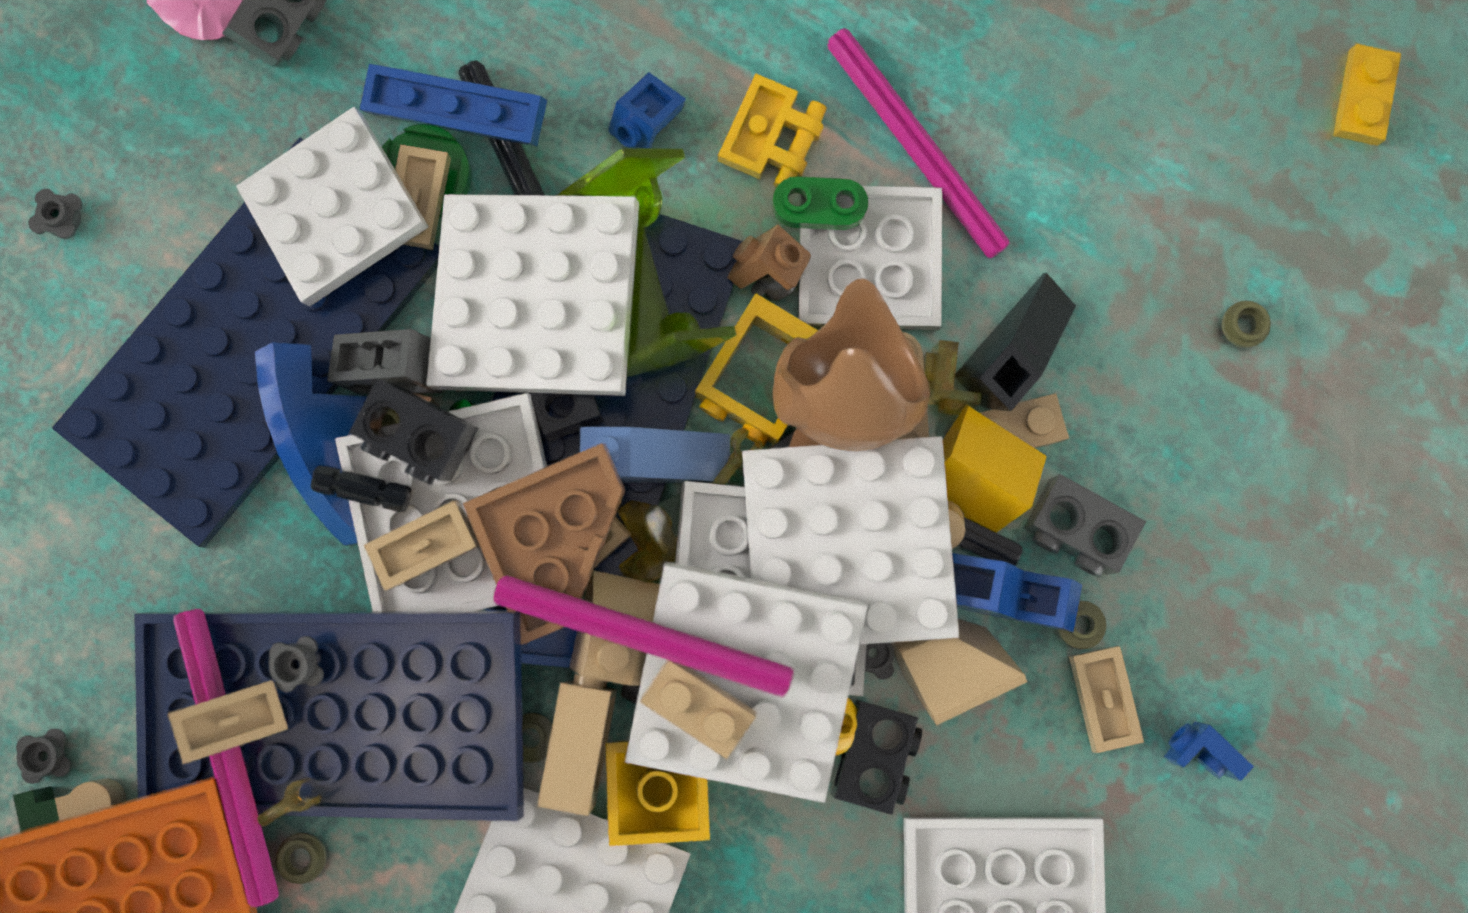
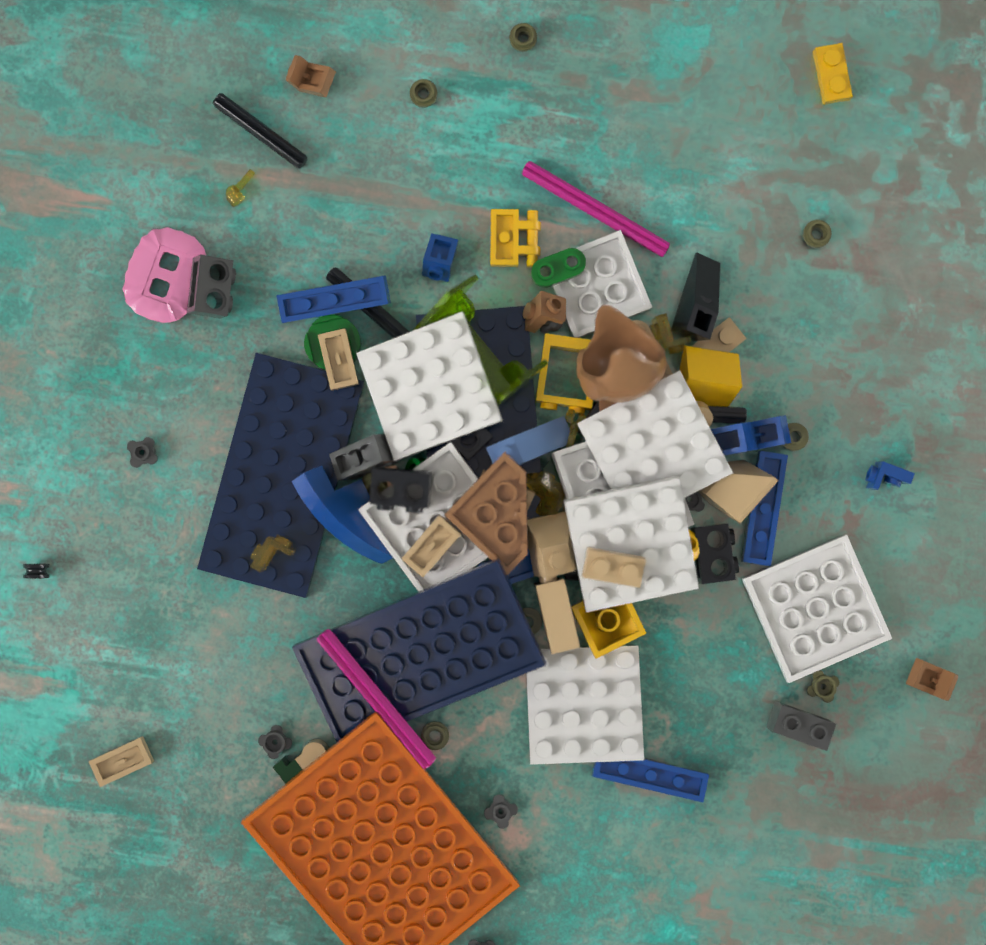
camera: 20 degrees left, 5 degrees up
tan plate [168,680,288,764] -> none
white plate [236,107,429,307] -> none
clear yellow hand [257,777,321,827] -> none
dark grey plate [269,636,324,692] -> none
black axle [311,465,412,512] -> none
dark pink axle [493,576,794,697] -> none
dark grey brick [1023,474,1146,578] -> none
tan plate [1069,646,1144,753] -> none
none -> clear yellow bracket [250,535,296,572]
none -> blue plate [741,451,788,566]

